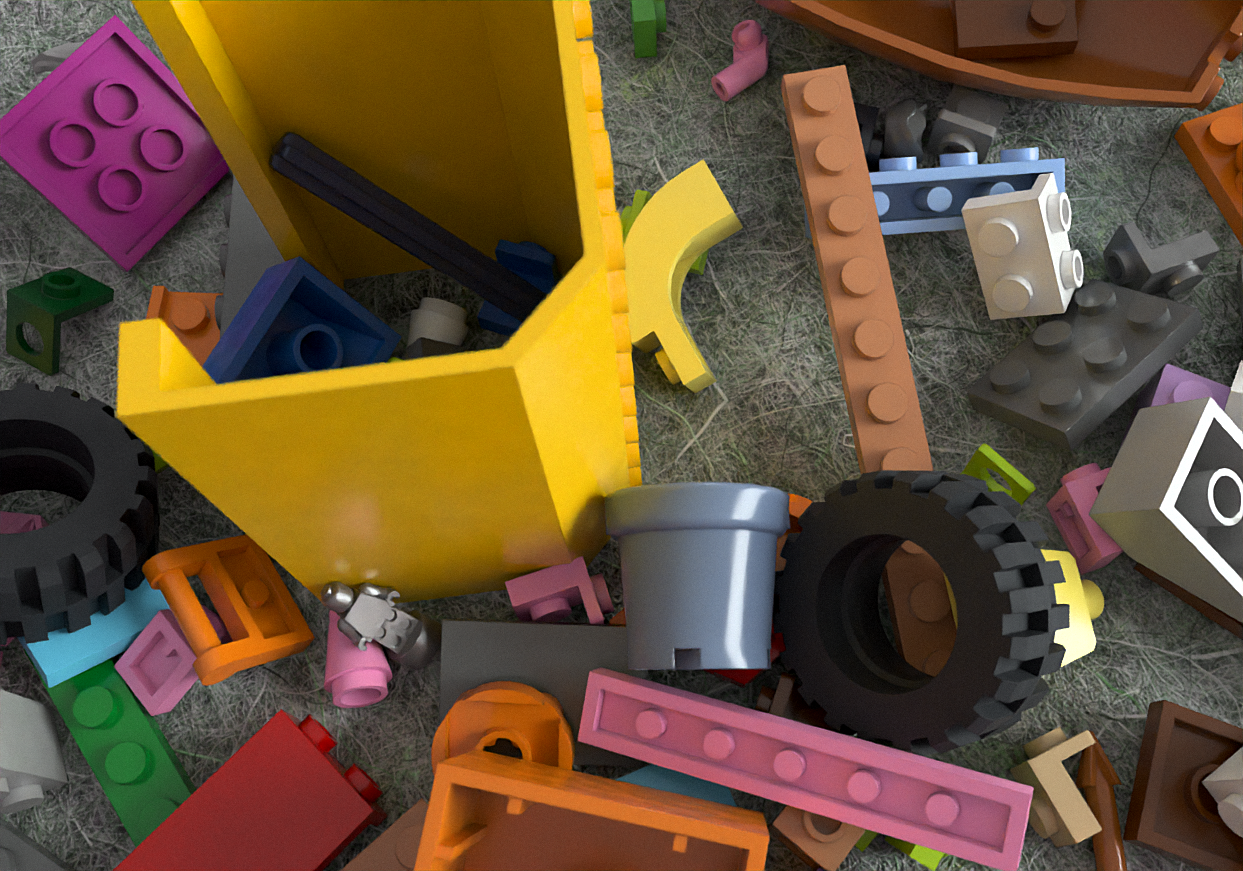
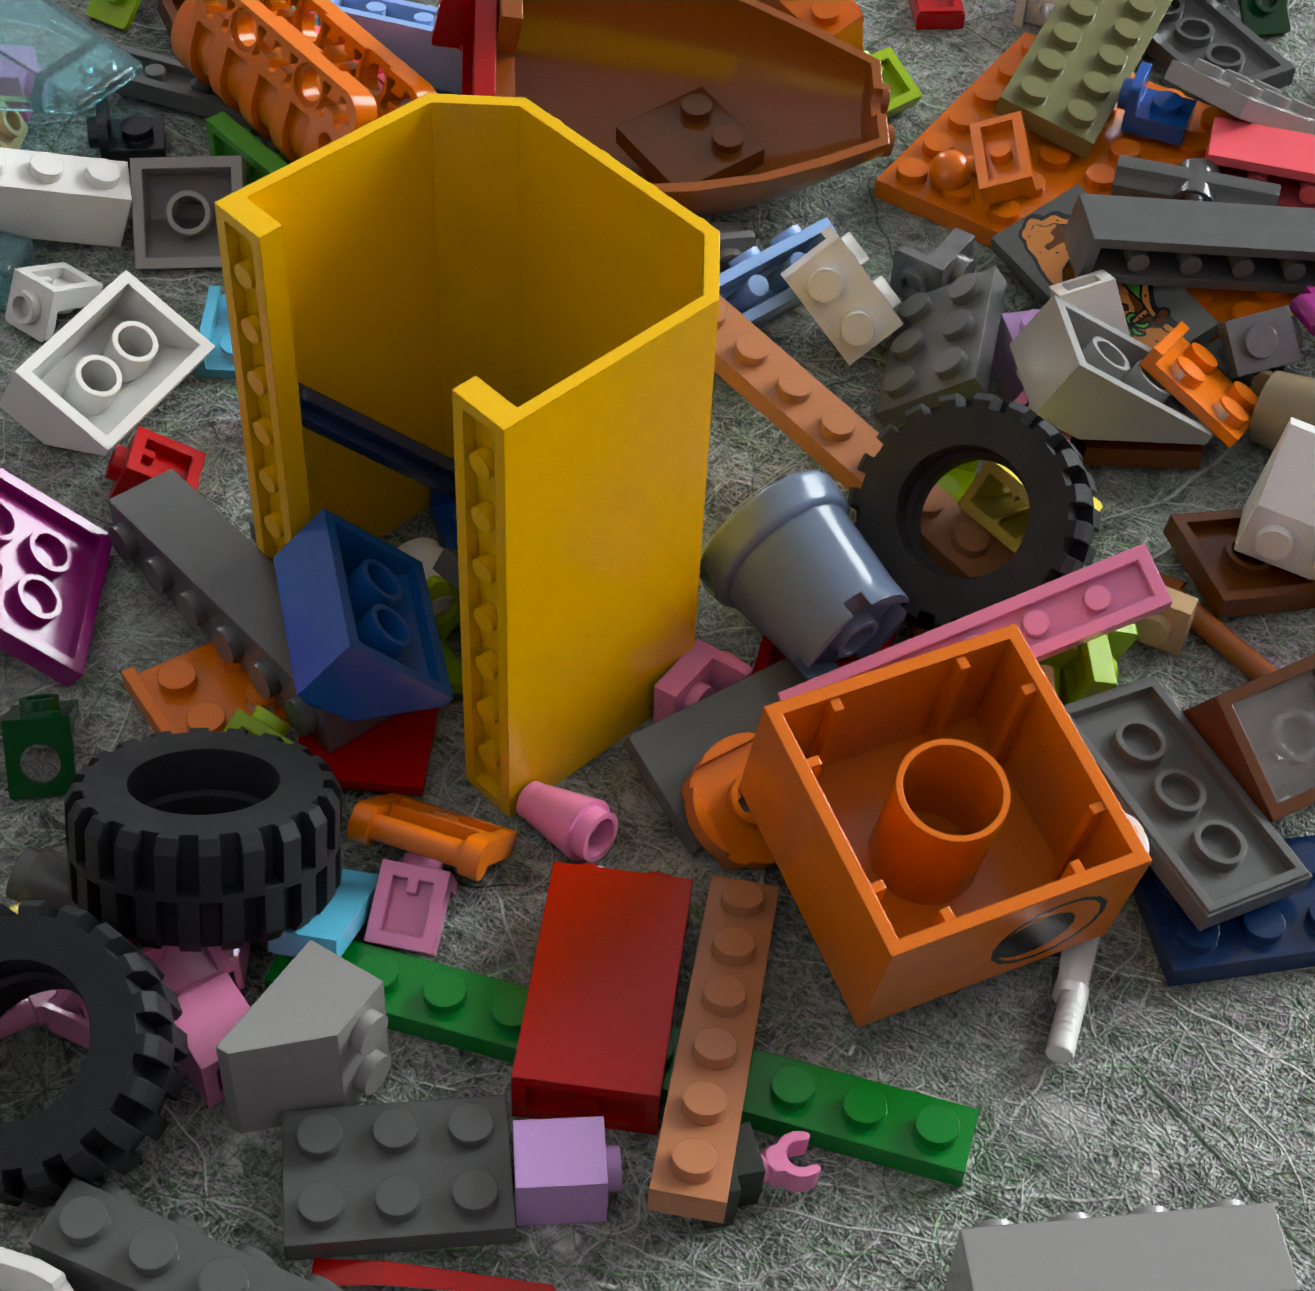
camera: 45 degrees left, 20 degrees down
flat silver piece [321,581,442,670] -> none

